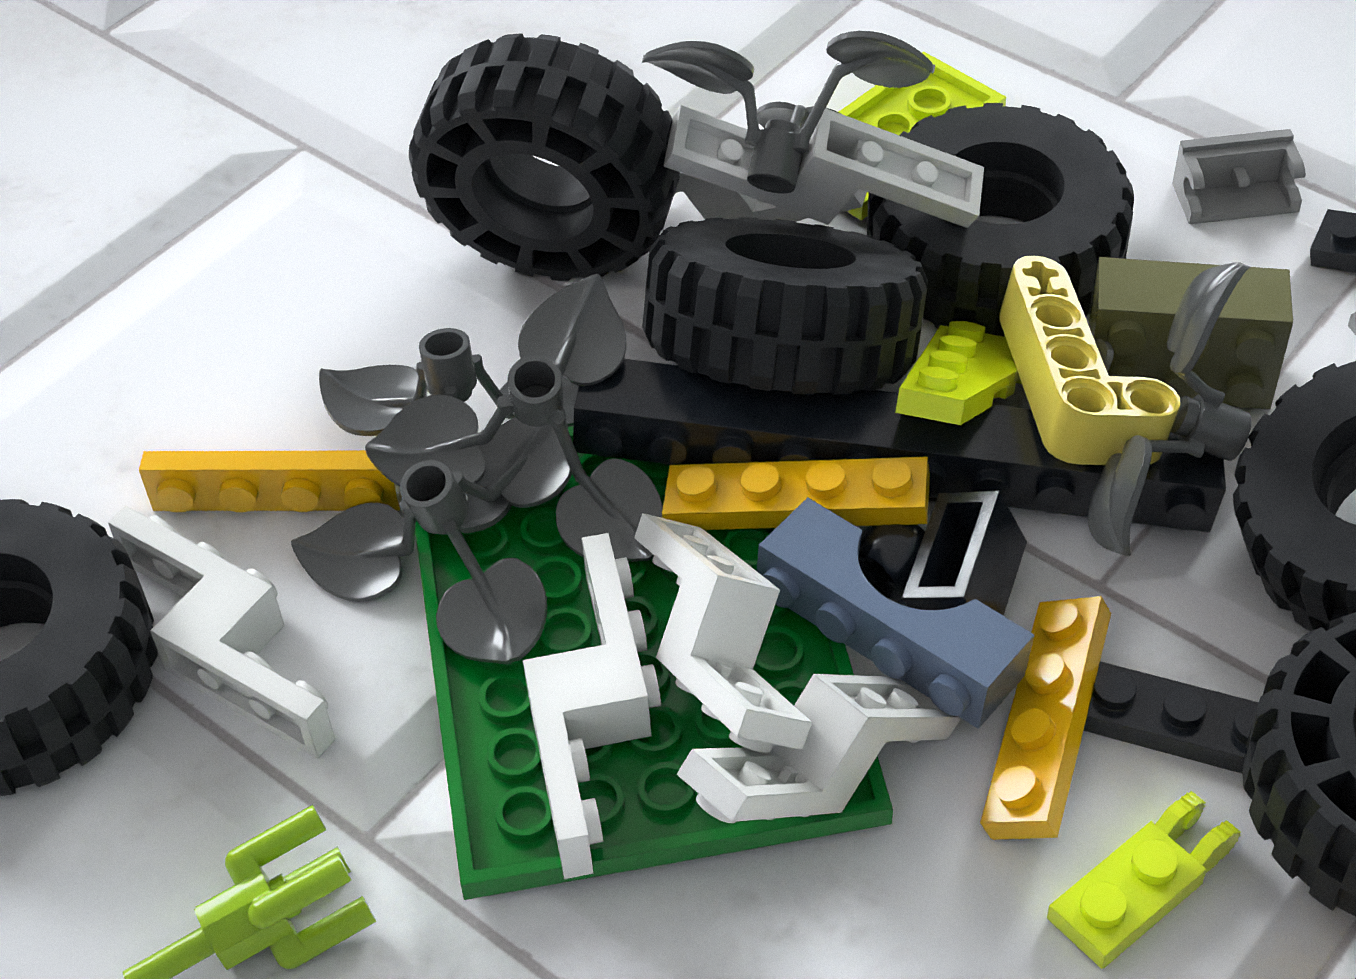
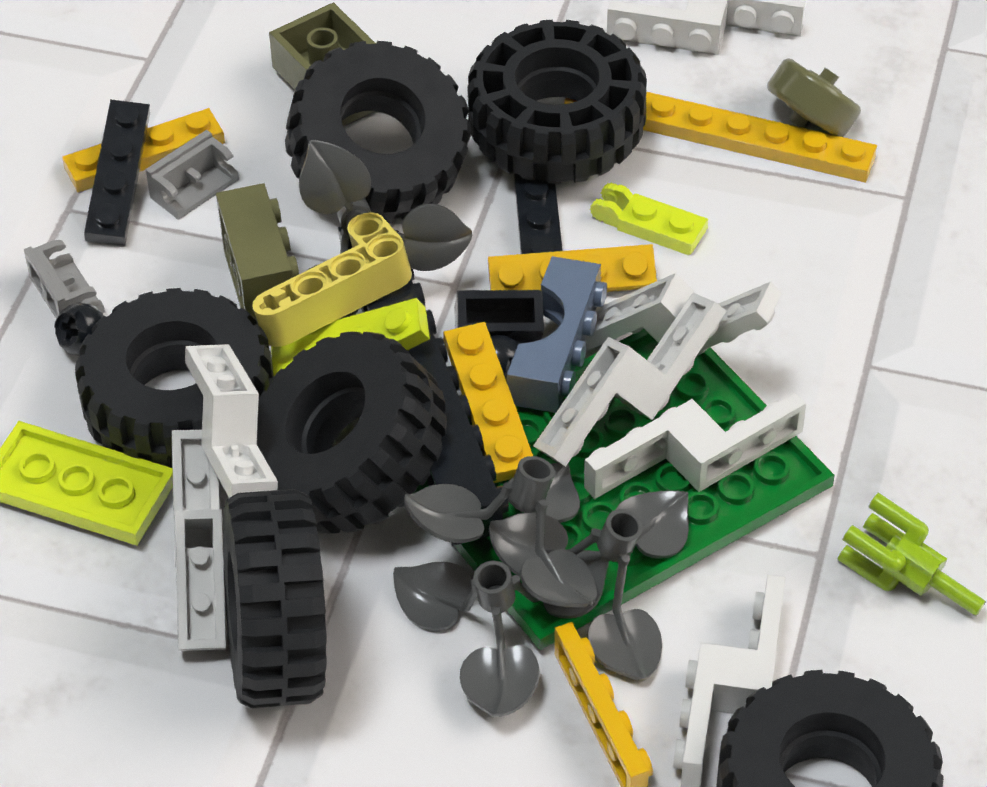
camera: 115 degrees left, 0 degrees up
dark grey plant [642,30,935,194] -> none
none -> black piece [54,302,104,356]

